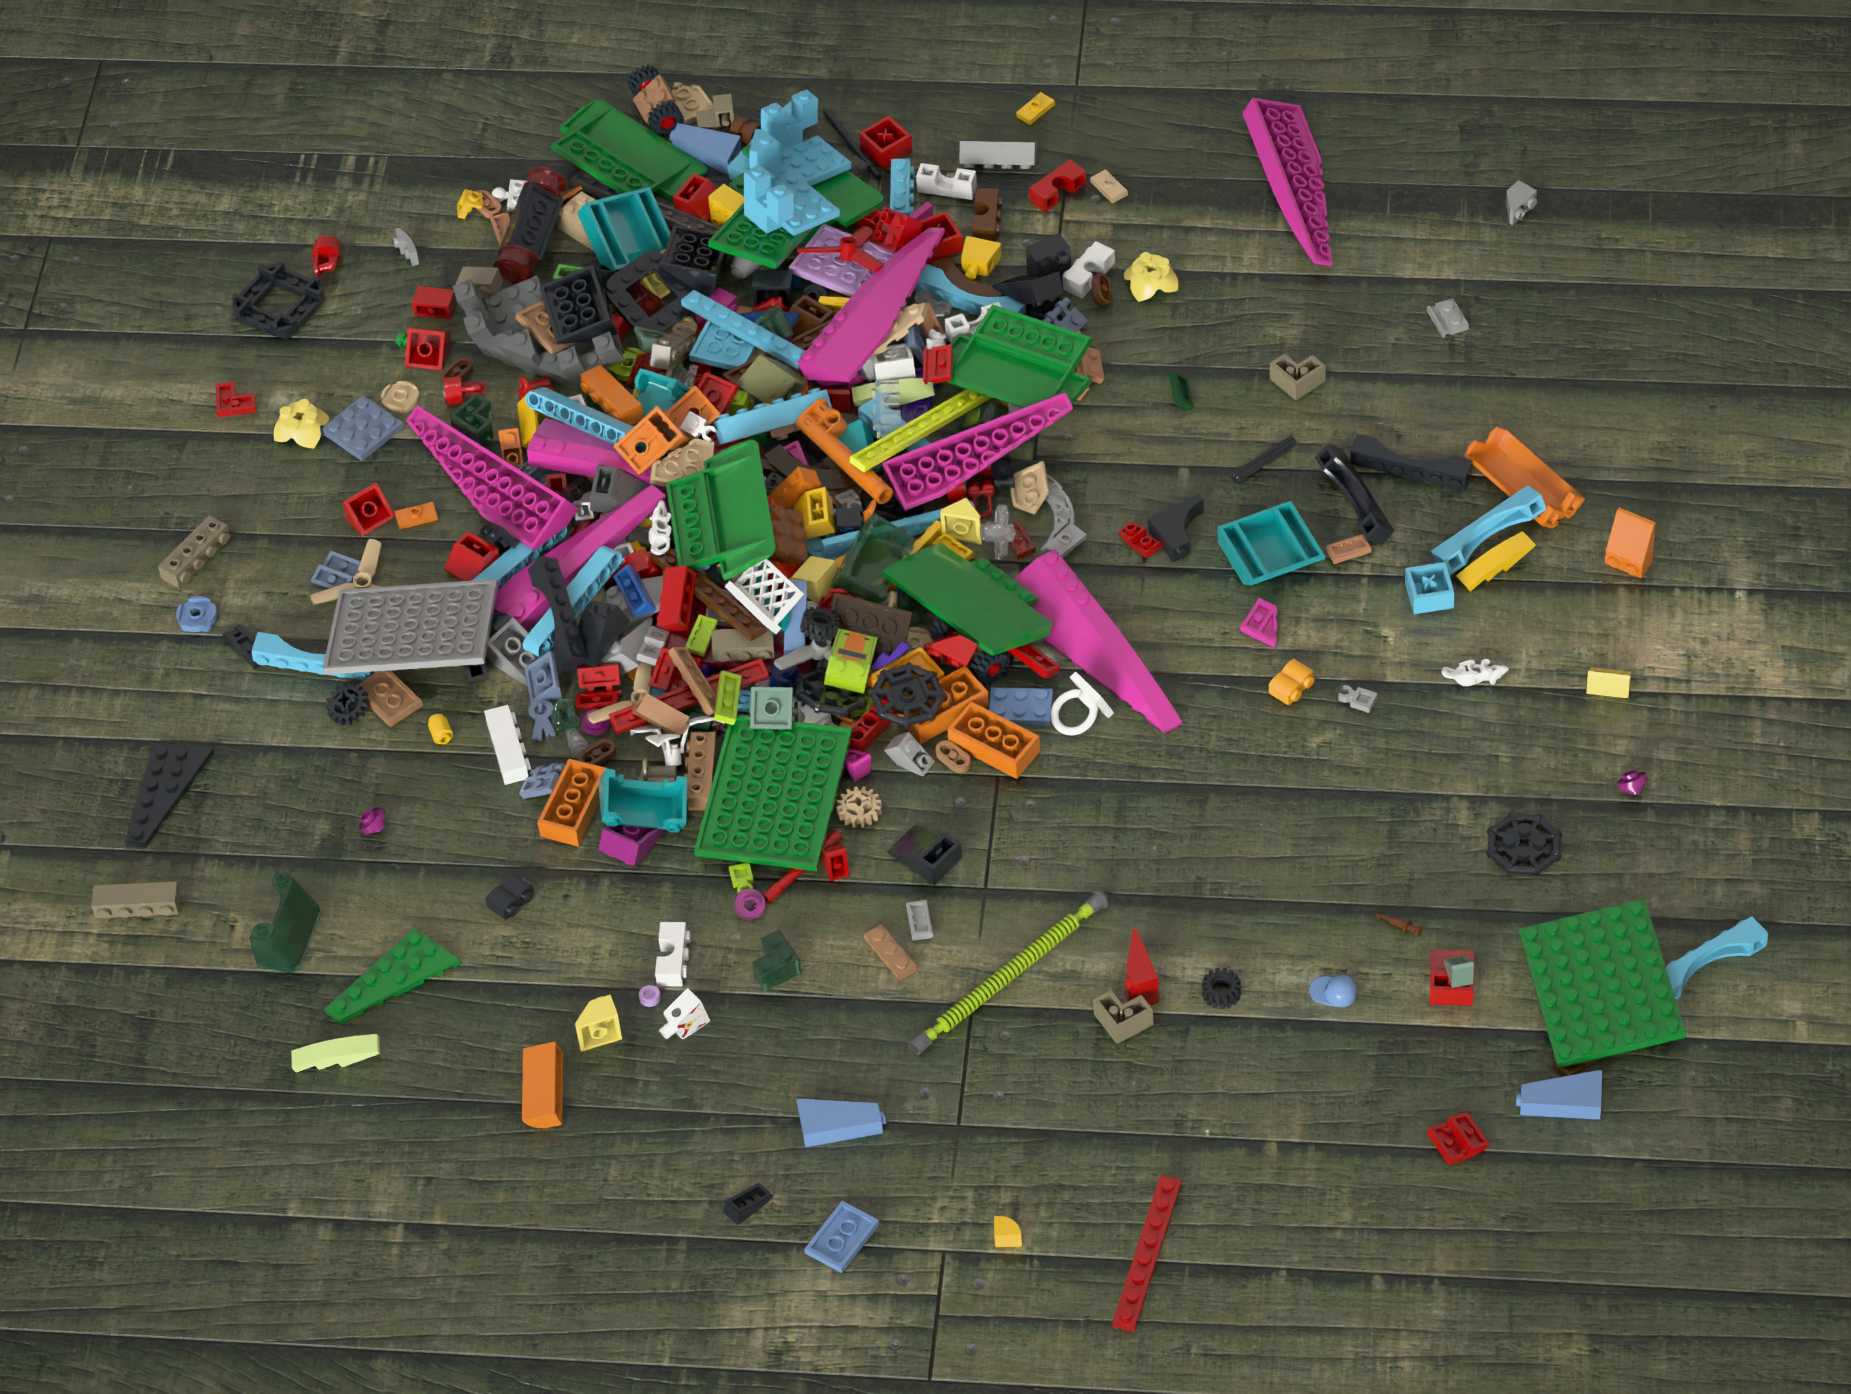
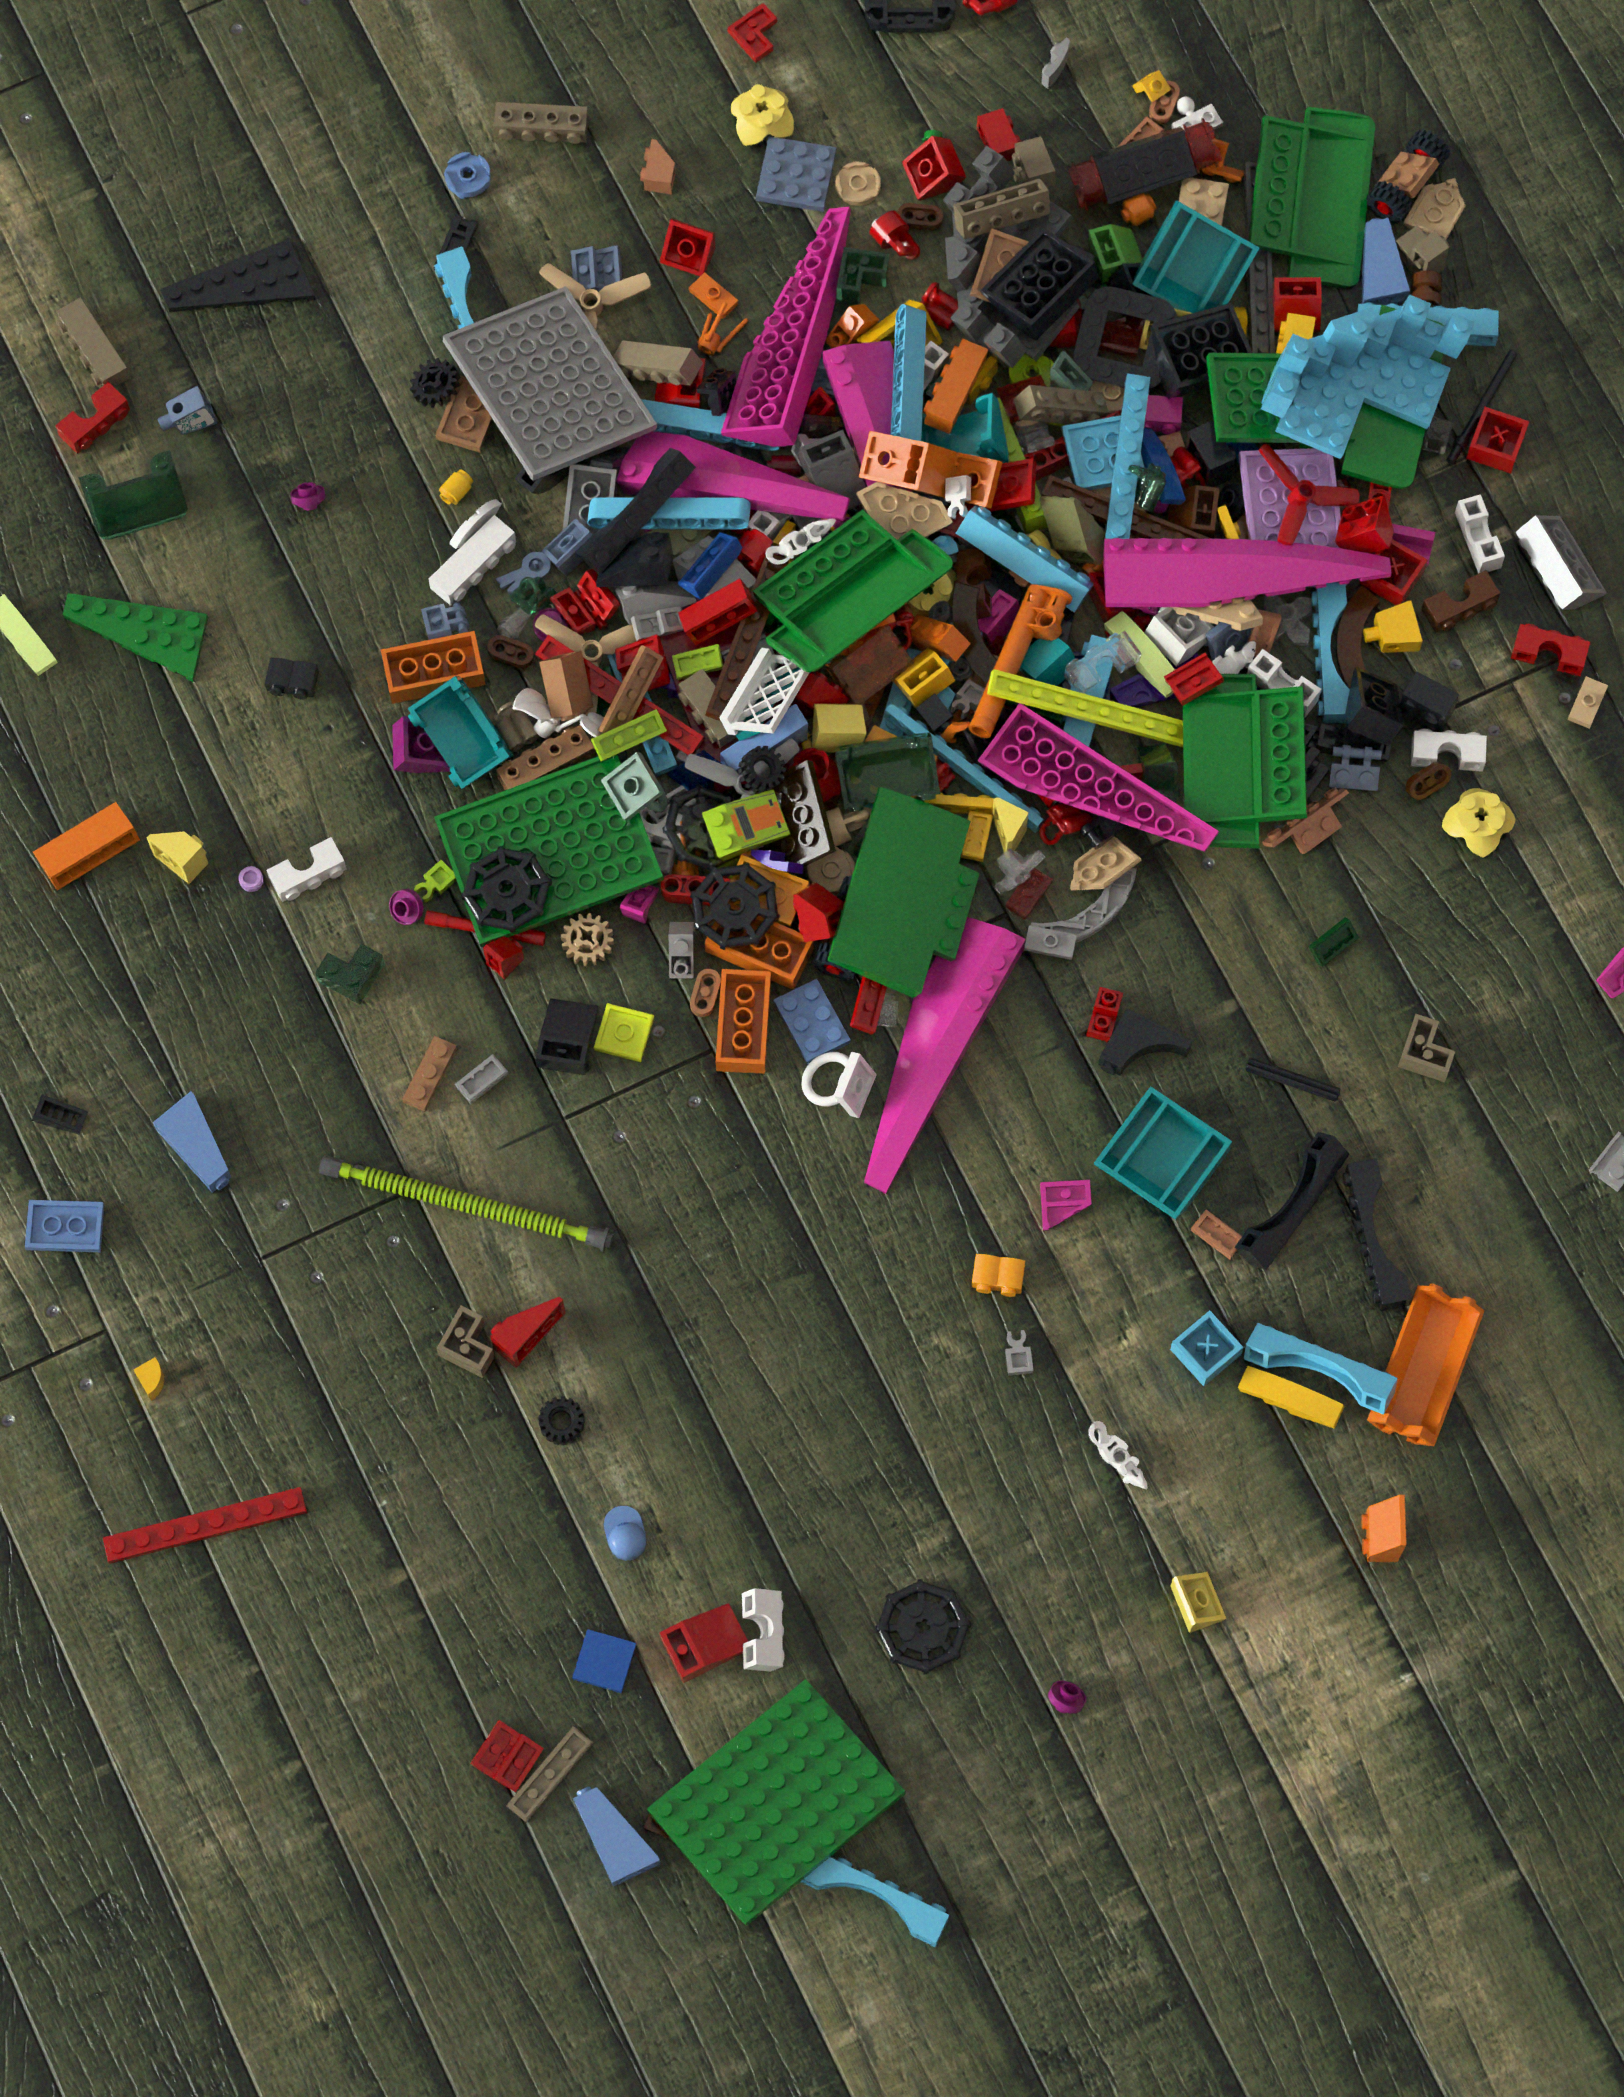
camera: 55 degrees right, 20 degrees up
white torso [659,988,710,1039] -> none
medium azure brick [890,158,915,216] -> none
reddish brown piece [1375,913,1423,937] -> none
sand green slope [1444,955,1474,988] -> none
none -> red arch [55,381,130,454]
none -> sand blue torso [158,386,218,435]
none -> white tile [450,499,501,549]
none -> black plate [461,846,552,933]
none -> dark tan tile [506,1726,593,1823]
none -> blue tile [572,1629,637,1693]
none -> neon yellow tile [594,1003,654,1062]
none -> dark tan brick [613,340,703,385]
none -> nougat slope [640,139,676,194]
none -> orange plant [697,302,748,356]
none -> white arch [742,1588,785,1672]
none -> dark tan brick [953,178,1050,240]
none -> orange head [1120,193,1156,226]

